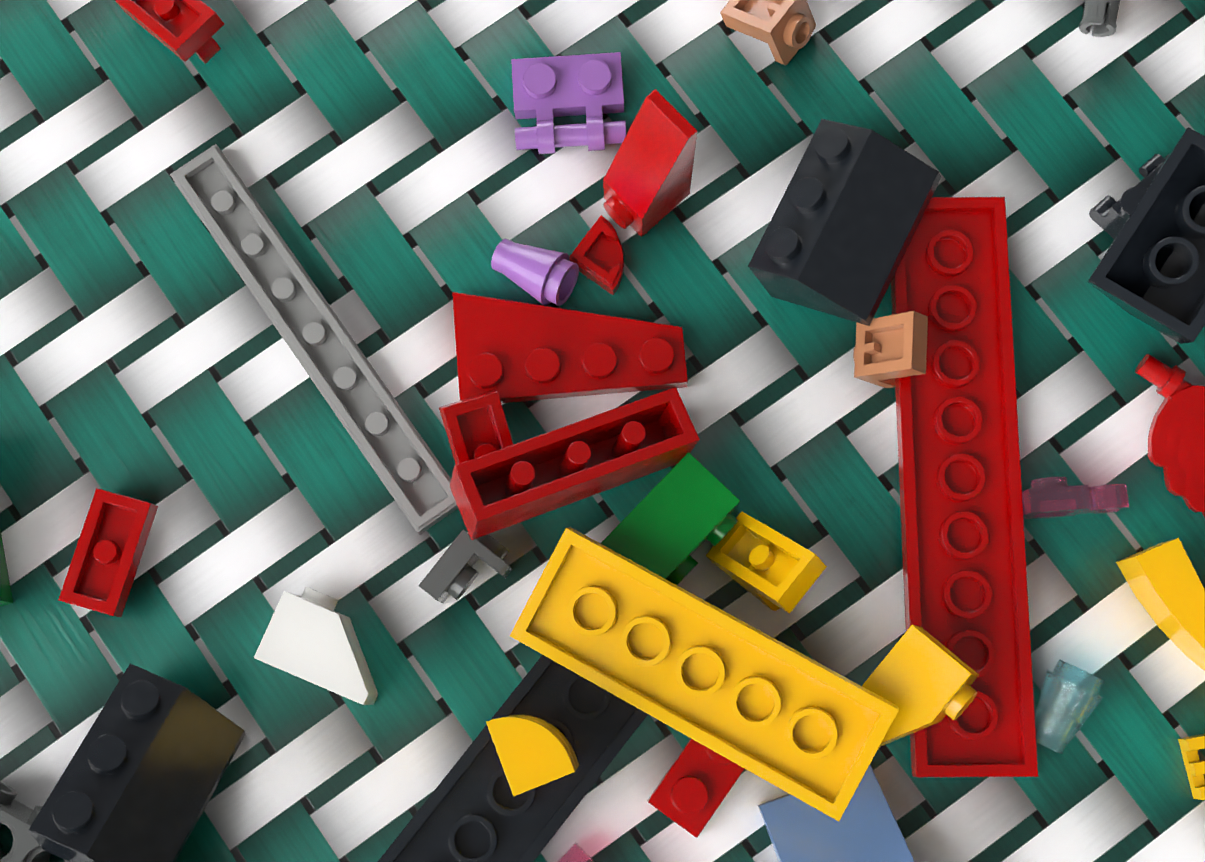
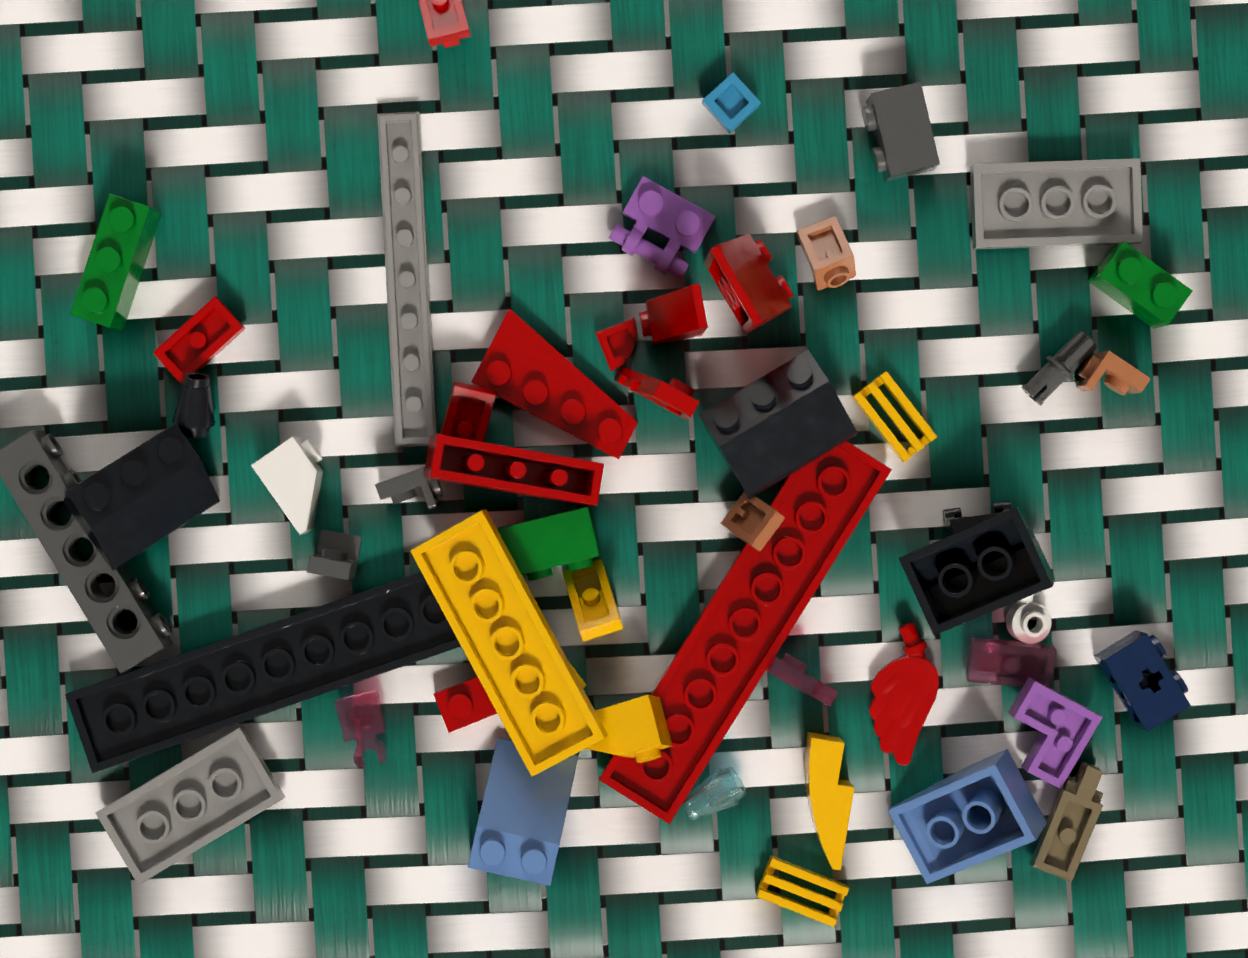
camera: 30 degrees right, 10 degrees up
yellow brick [486,715,579,796] -> none
medium lavender cone [491,239,579,306] -> none
none -> black cone [172,372,215,438]
none -> dark grey bracket [307,530,362,580]
none -> red wing [614,366,700,420]
none -> red slope [704,233,793,335]
none -> yellow tile [852,371,937,462]

